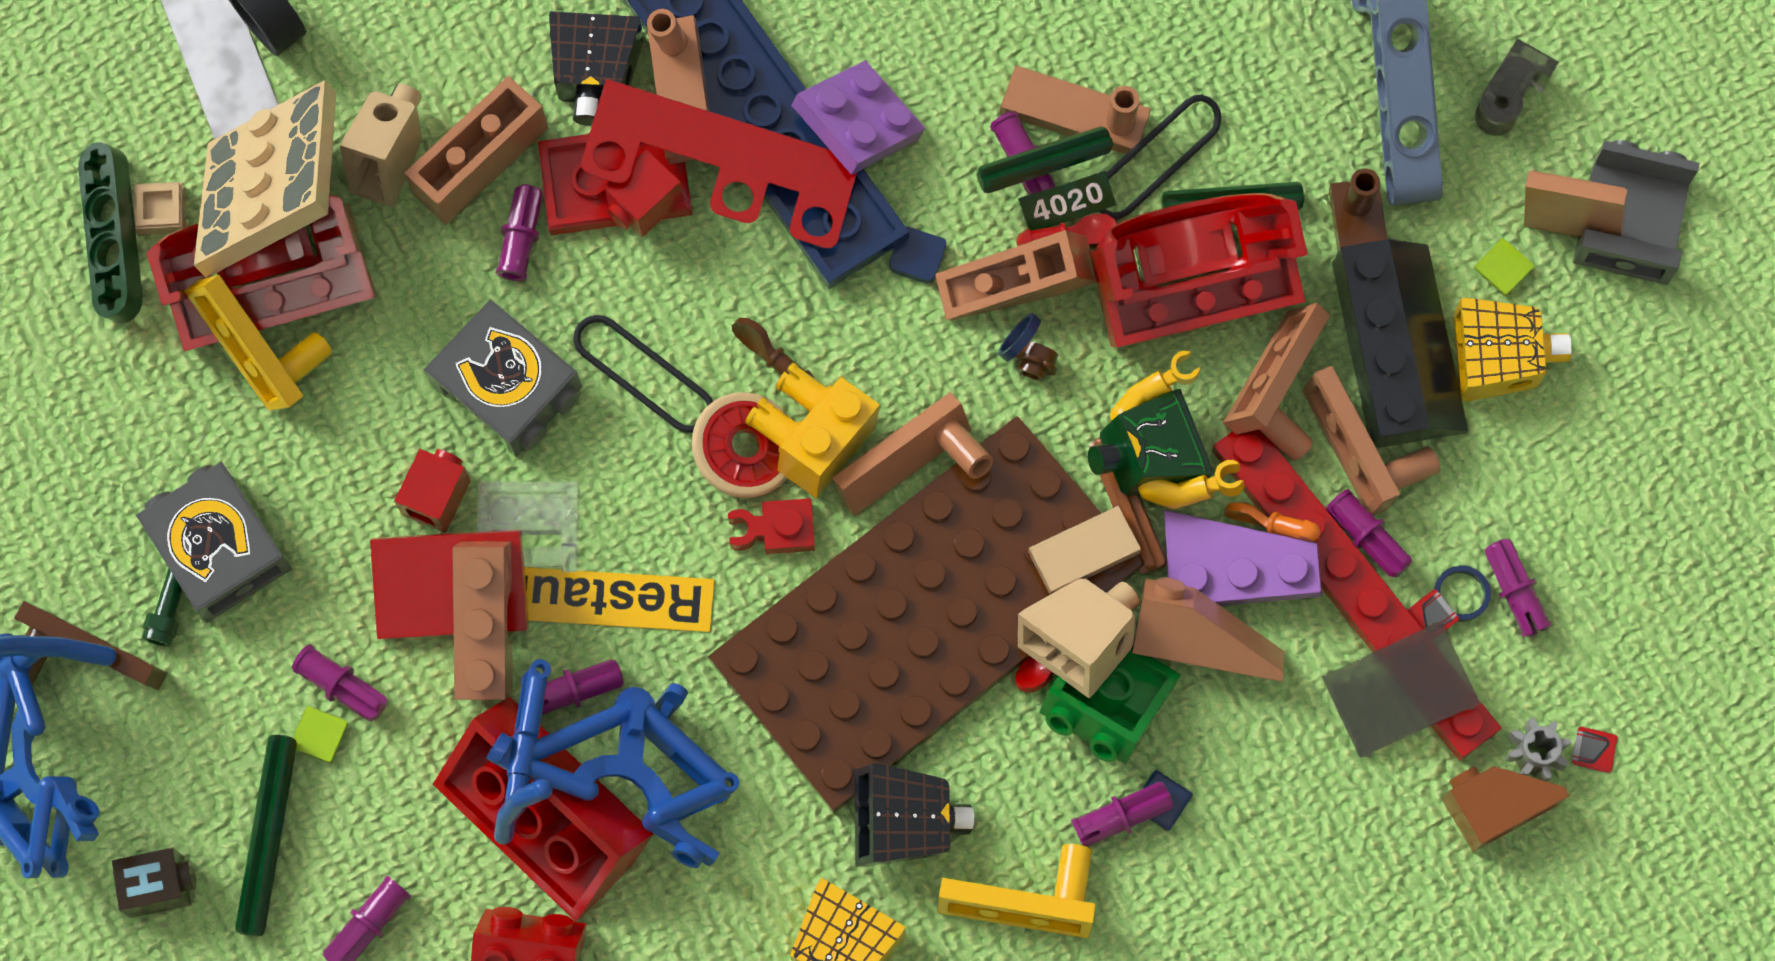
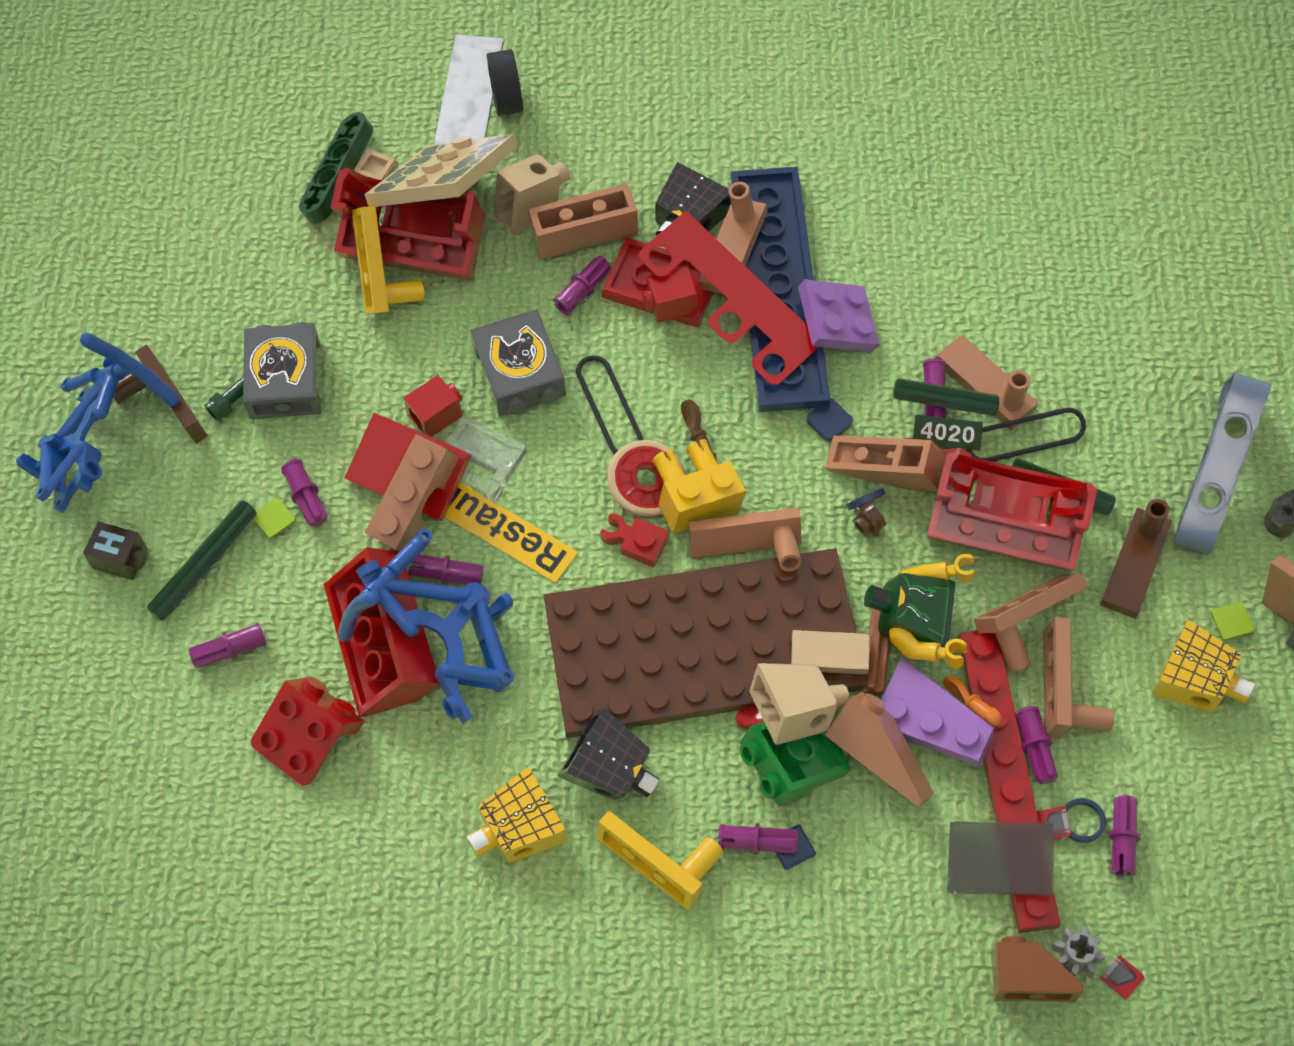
camera: 30 degrees right, 10 degrees down
black slope [1332,239,1468,448] -> none

